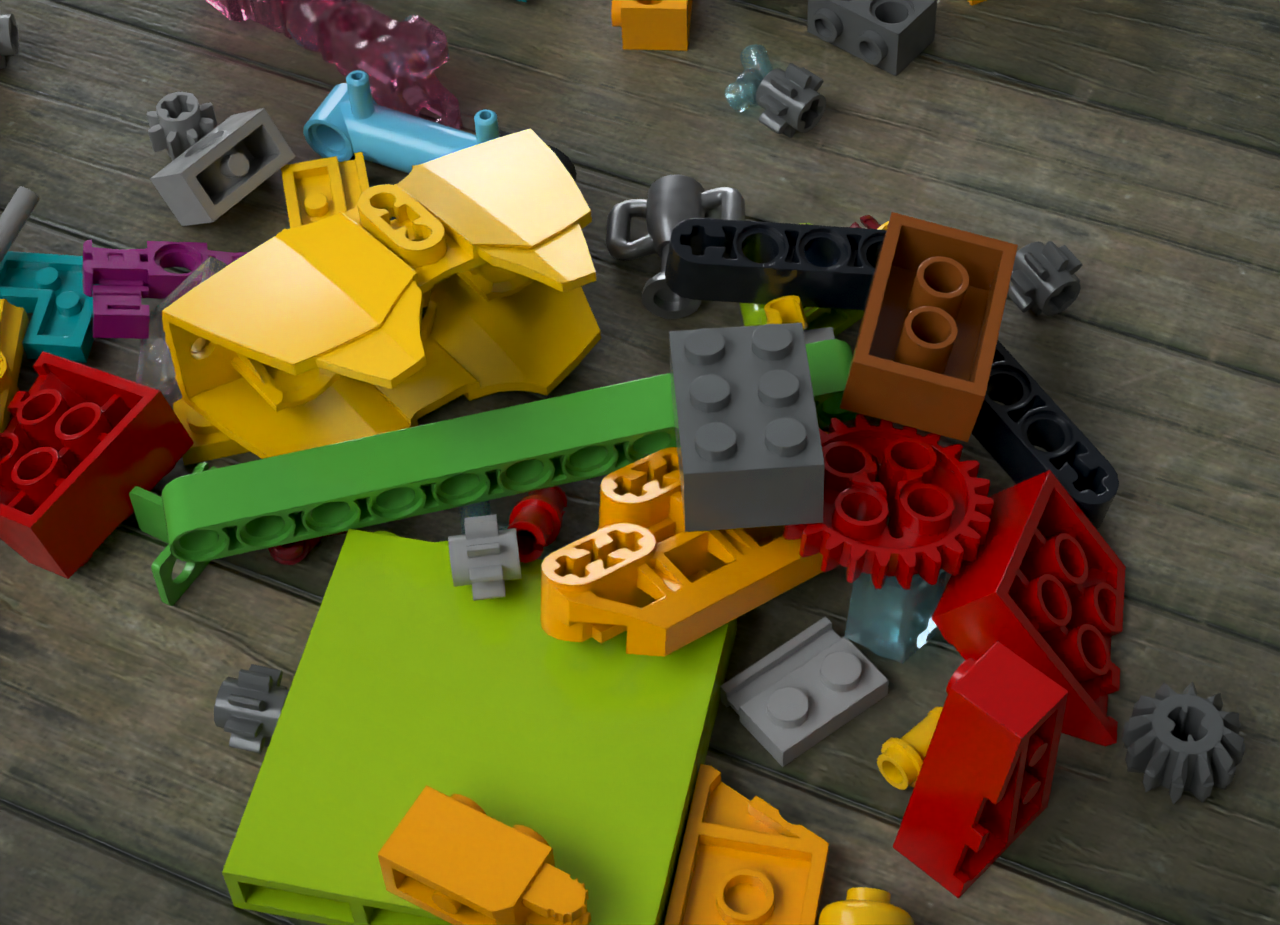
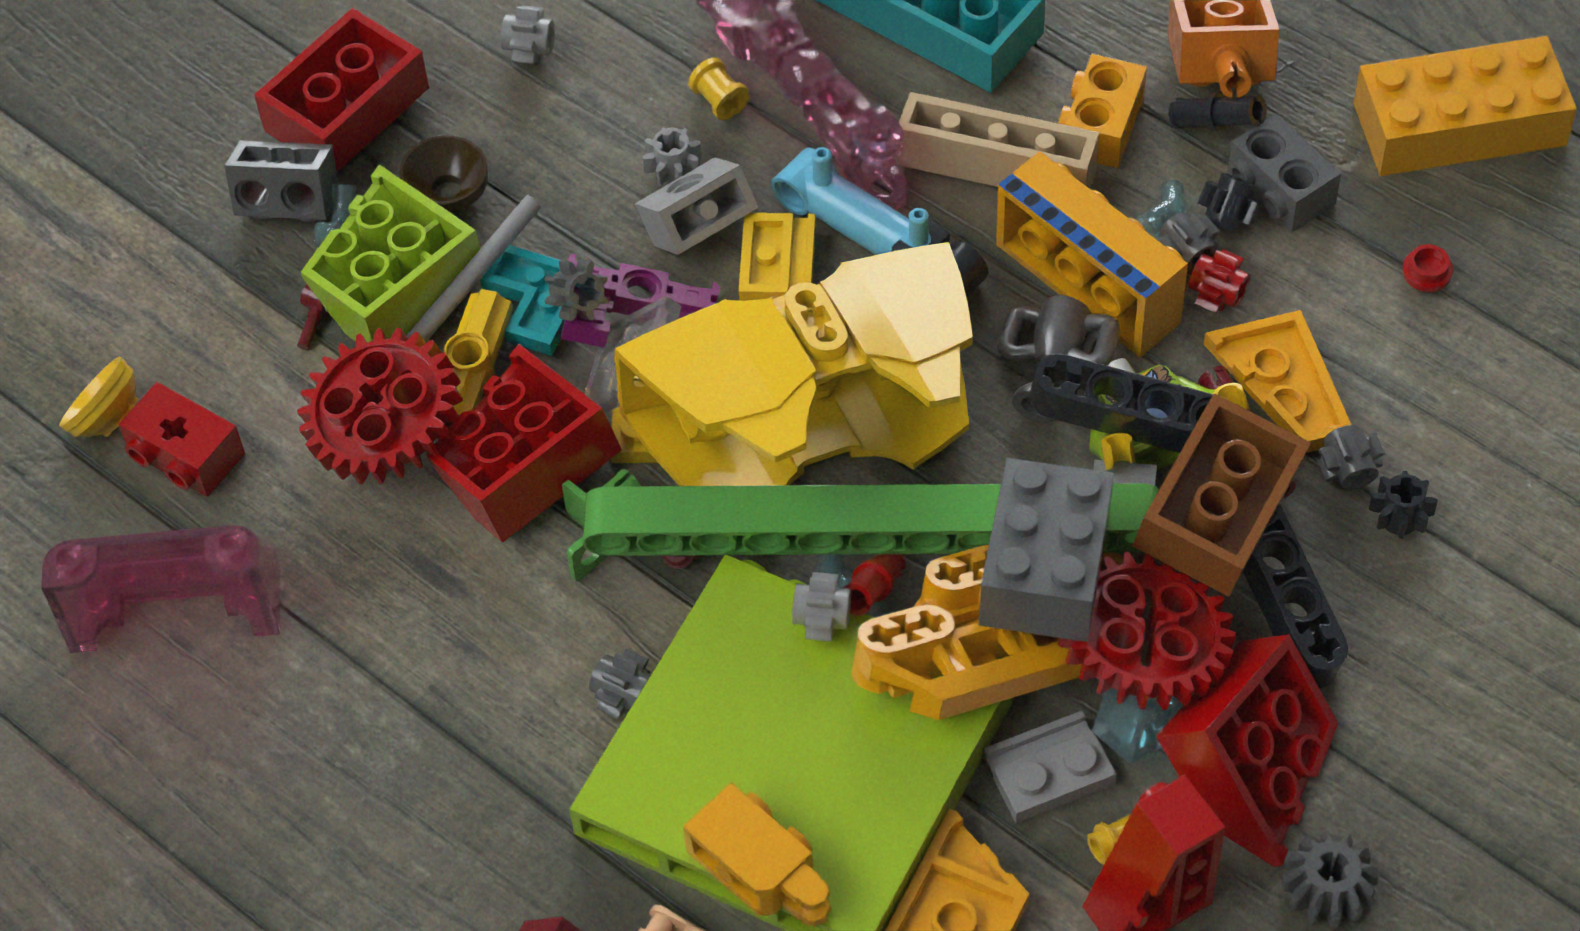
camera: 15 degrees right, 5 degrees up
none -> dark grey gear [544,259,609,321]
none -> yellow bush [688,57,750,120]
none -> tan brick [897,92,1099,189]
none -> light orange brick [996,151,1188,358]
none -> red gear [1188,249,1250,313]
none -> black gear [1197,173,1262,232]
none -> light orange wing [1204,310,1351,453]
none -> black gear [1369,471,1438,539]
none -> red plate [1402,244,1453,292]

